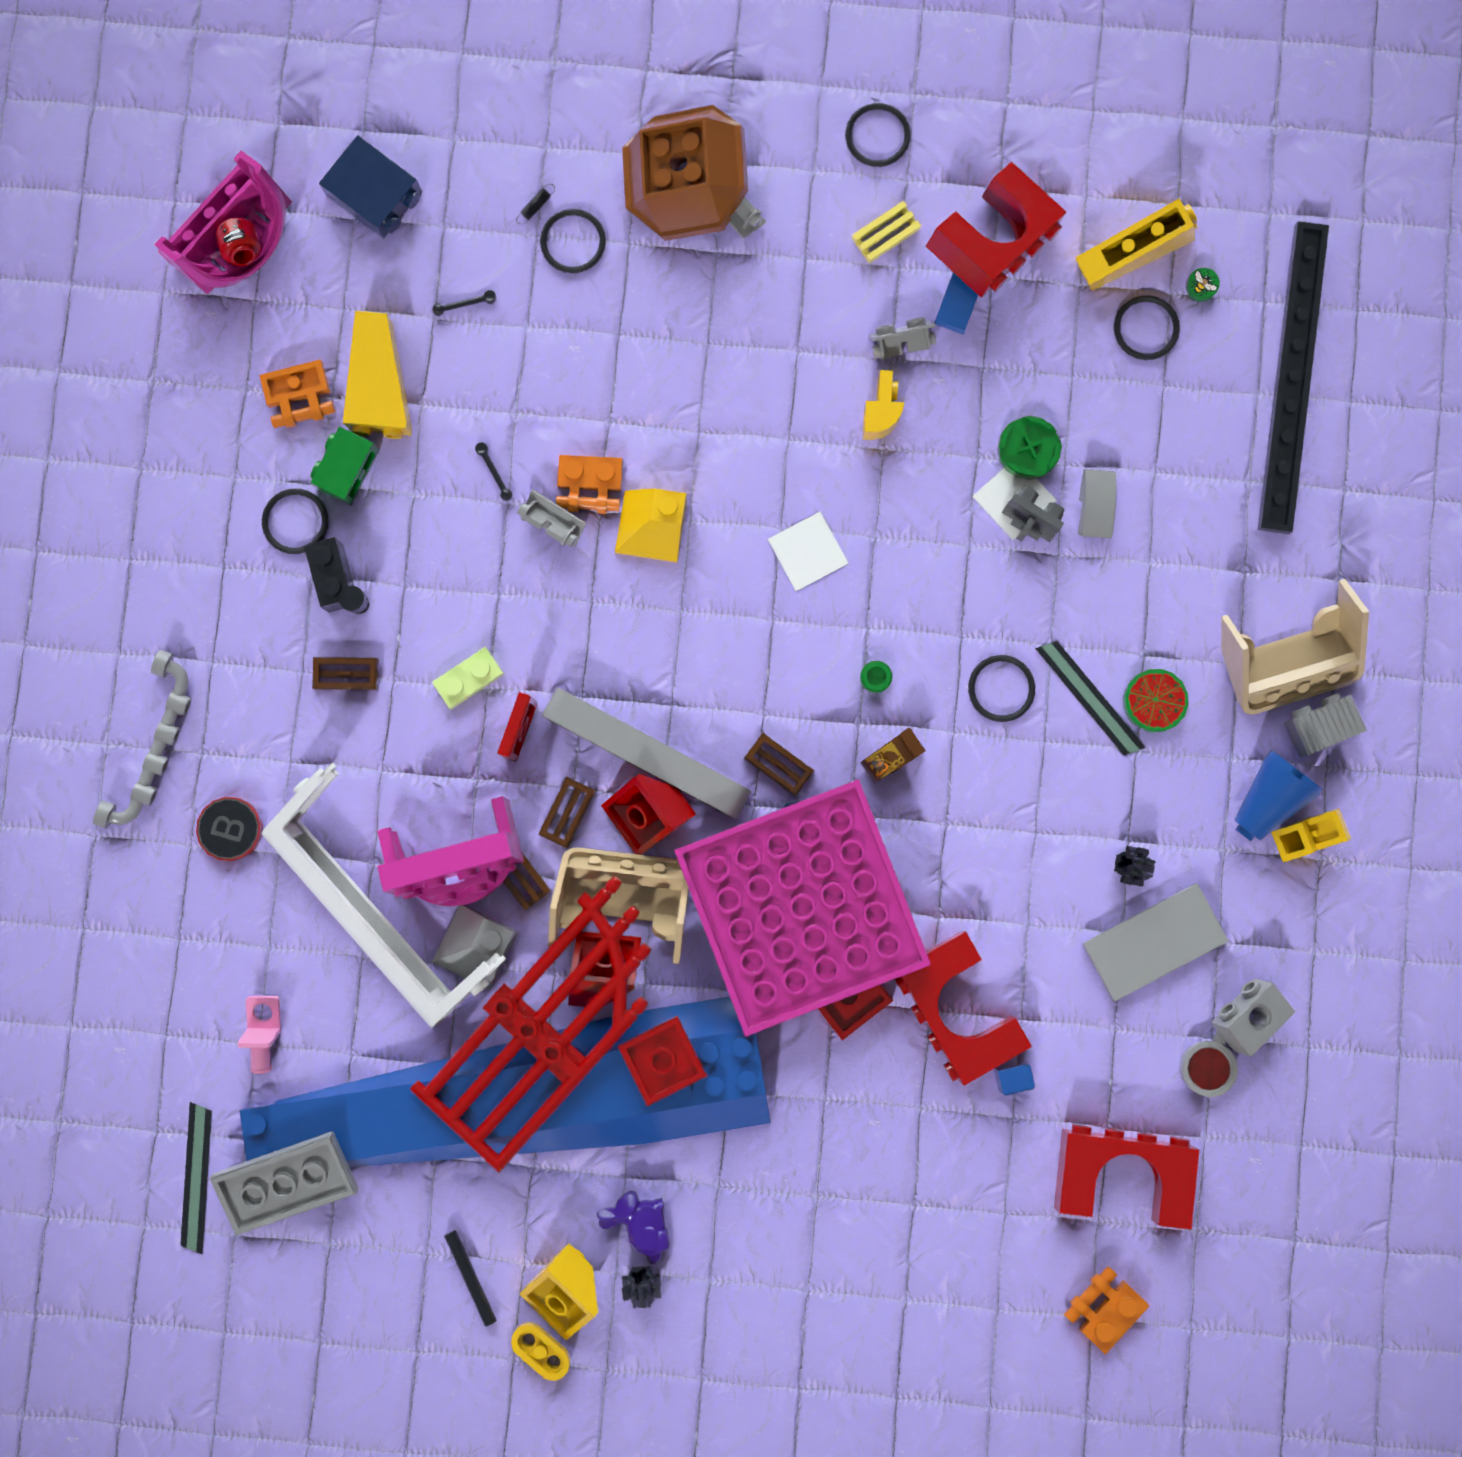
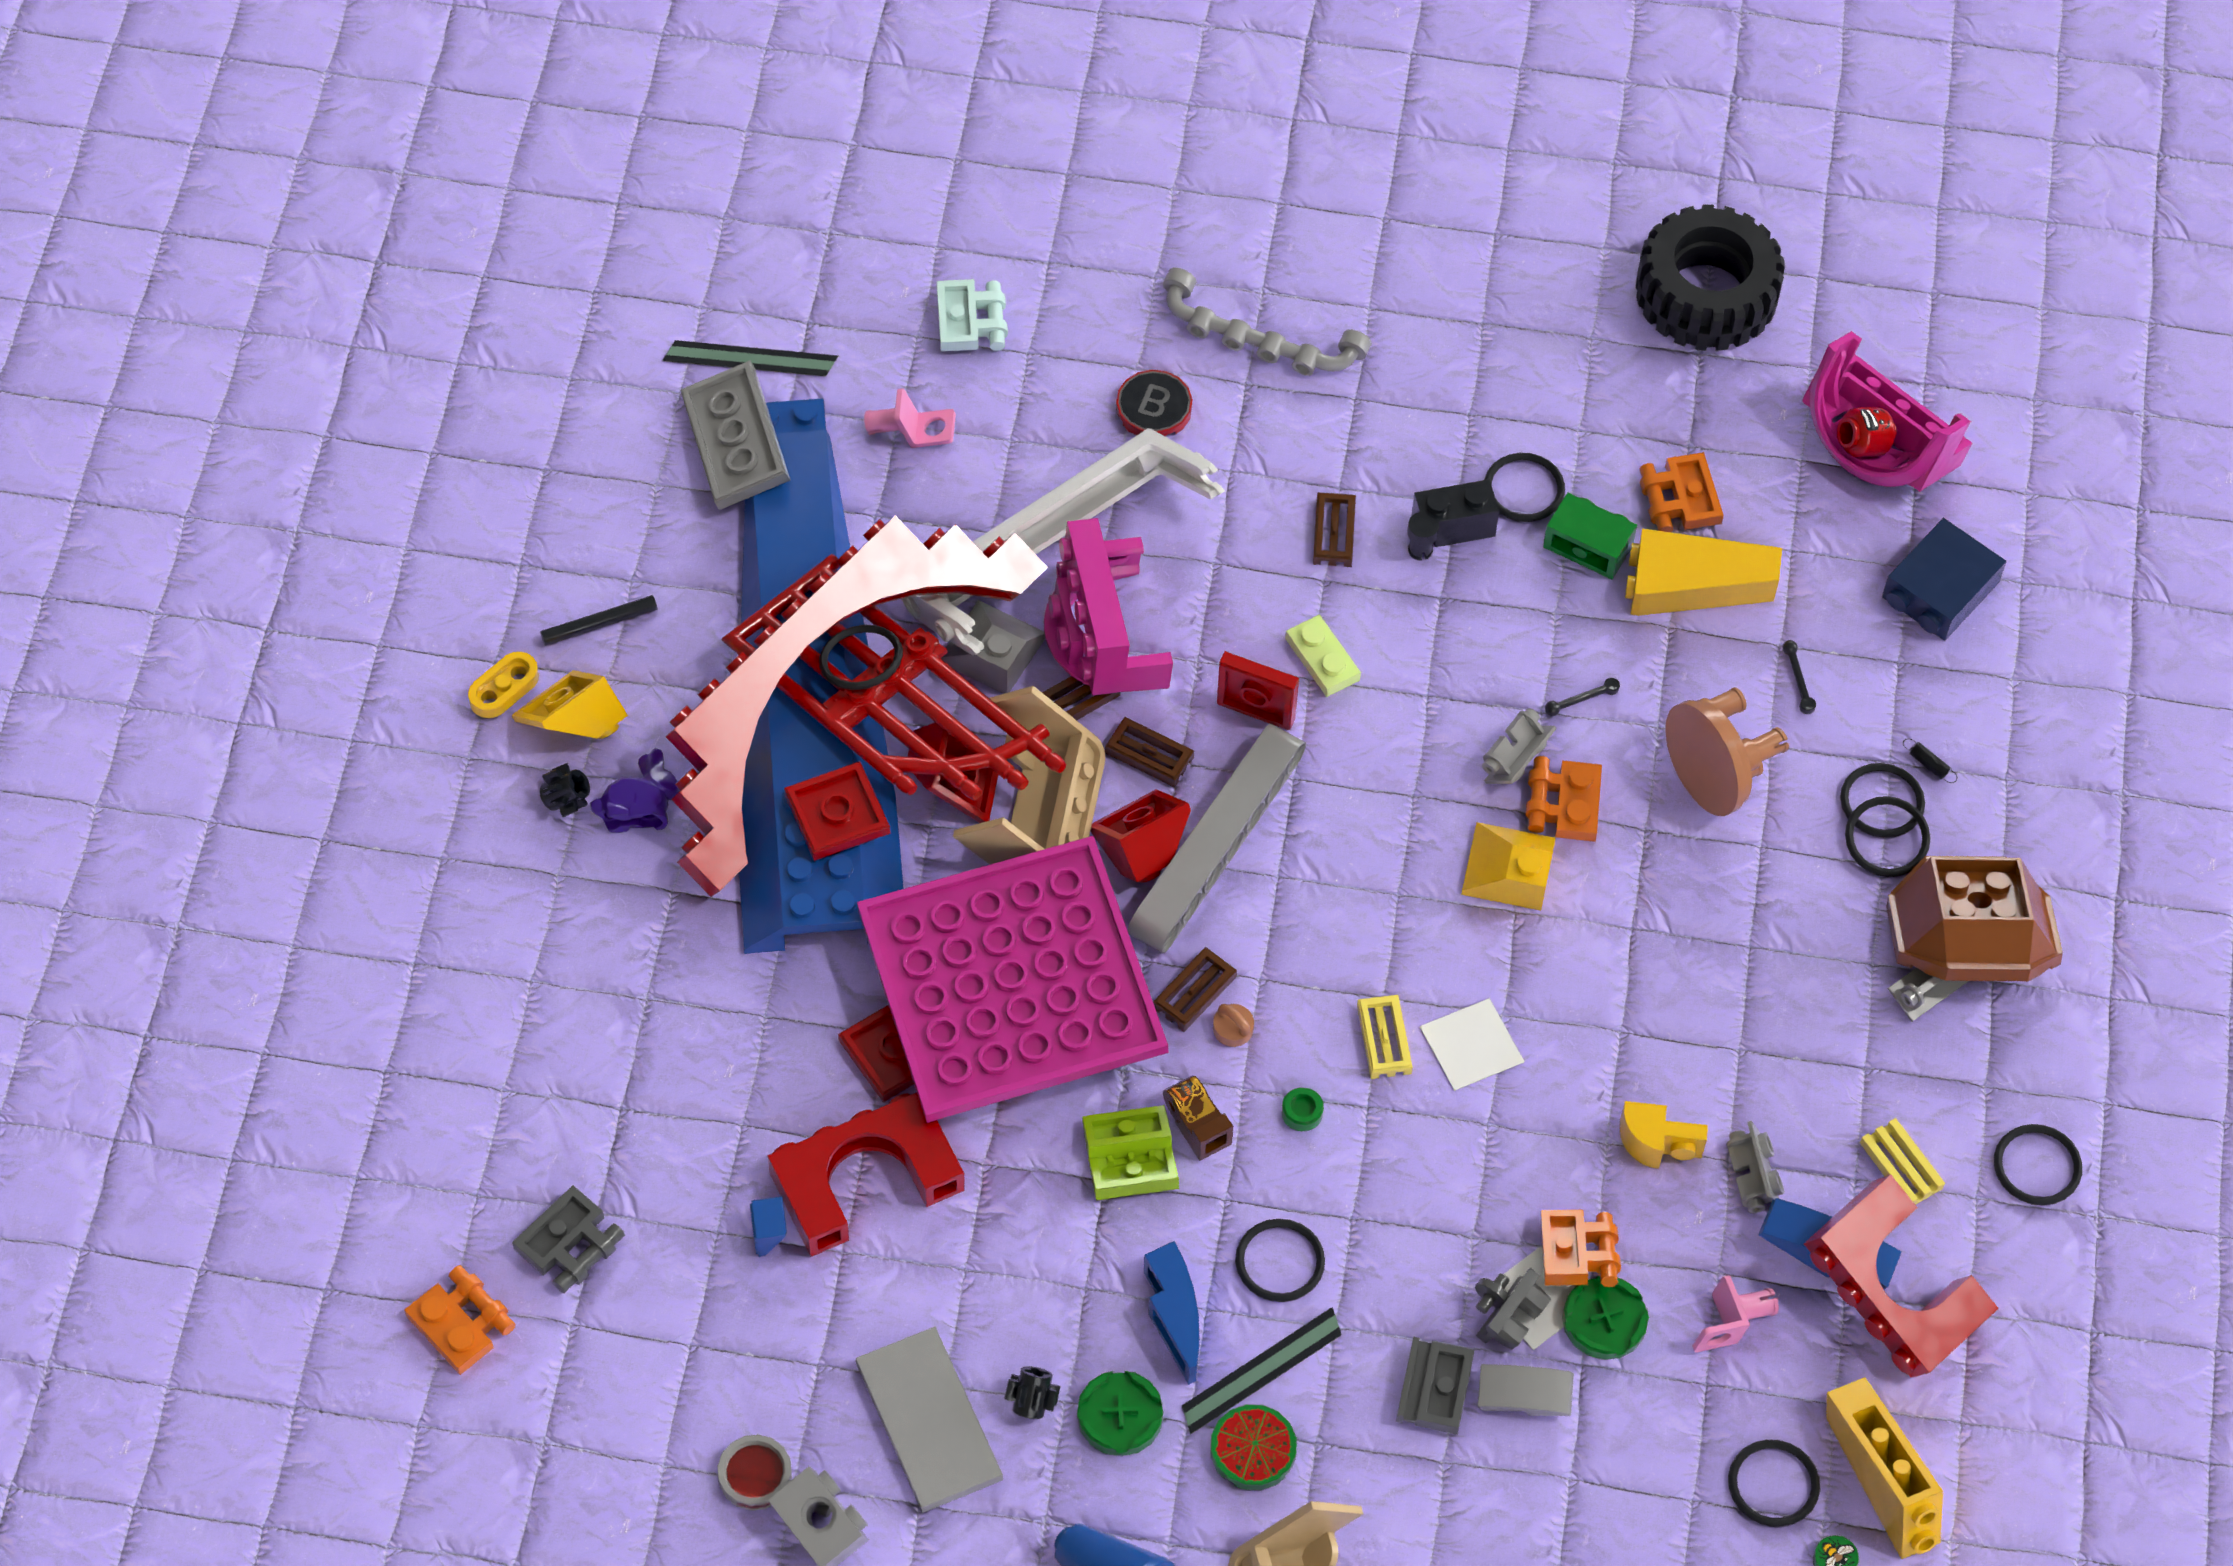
camera: 90 degrees right, 25 degrees down
red arch [1054,1125,1200,1230] -> none
none -> dark grey plate [512,1185,625,1293]
none -> arch [665,515,1048,897]
none -> black tyre [819,625,903,690]
none -> light aqua plate [937,279,1008,351]
none -> green tile [1077,1371,1163,1456]
none -> lime slope [1082,1105,1179,1200]
none -> blue slope [1143,1240,1200,1385]
none -> nougat tile [1213,1004,1254,1047]
none -> light yellow tile [1357,995,1413,1079]
none -> dark grey plate [1396,1337,1475,1435]
none -> orange plate [1541,1209,1621,1287]
none -> black tyre [1635,205,1785,351]
none -> nougat piece [1665,687,1789,816]
none -> bright pink bracket [1692,1275,1779,1352]
none -> black tyre [1845,796,1931,877]

